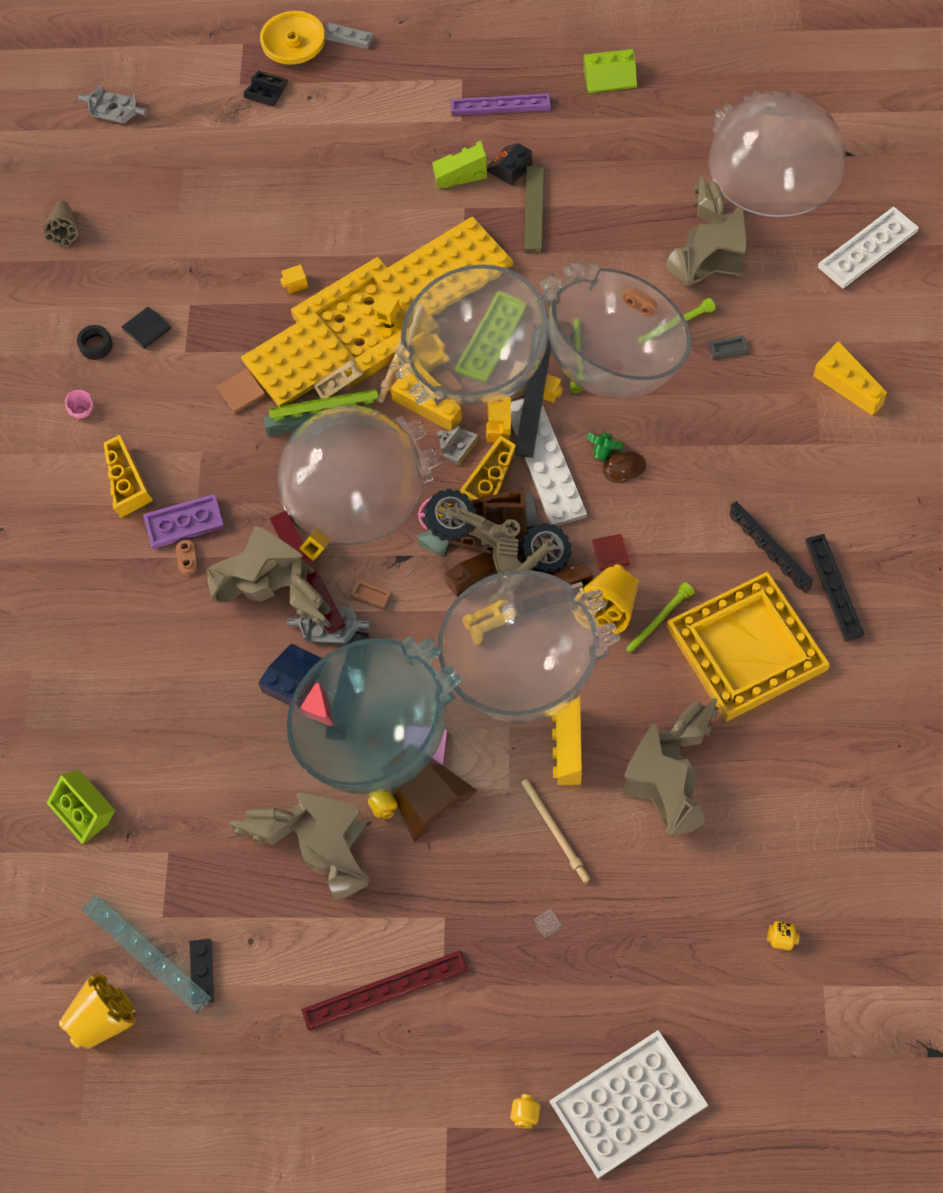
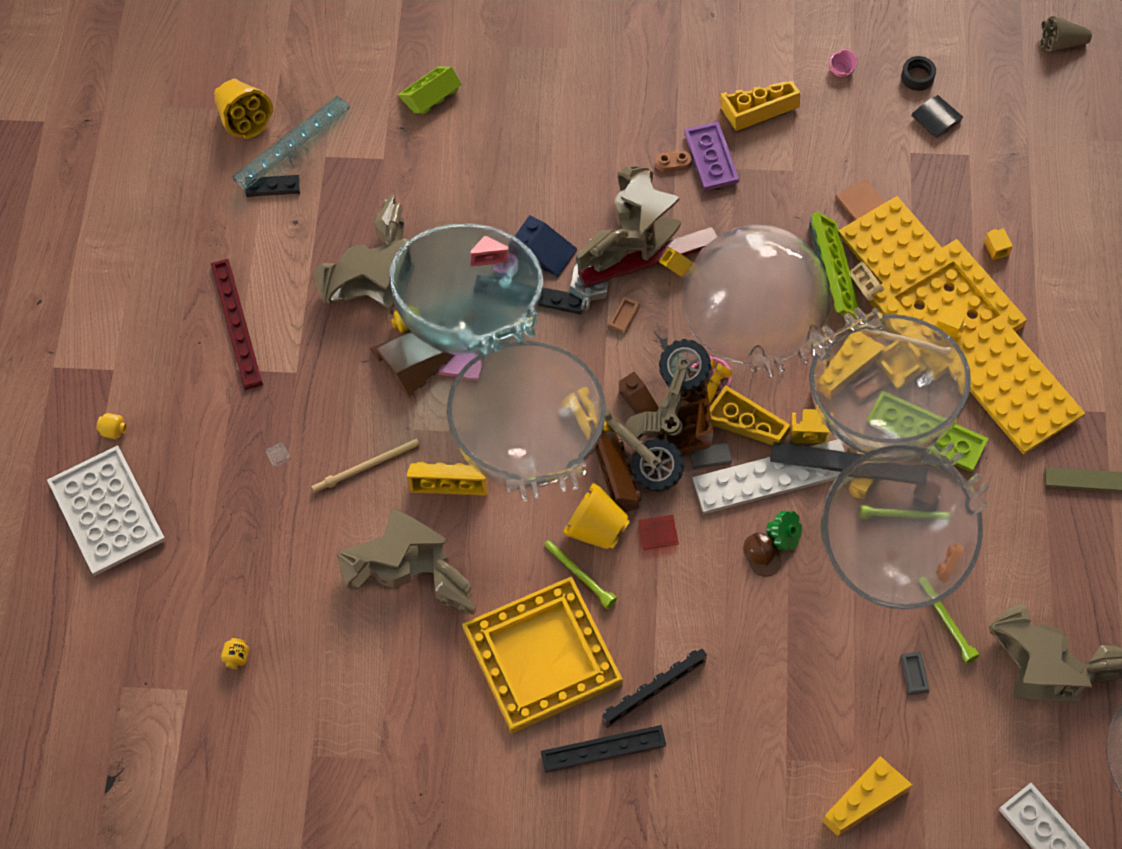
camera: 90 degrees right, 0 degrees up
light grey slope [437,425,480,466] -> none

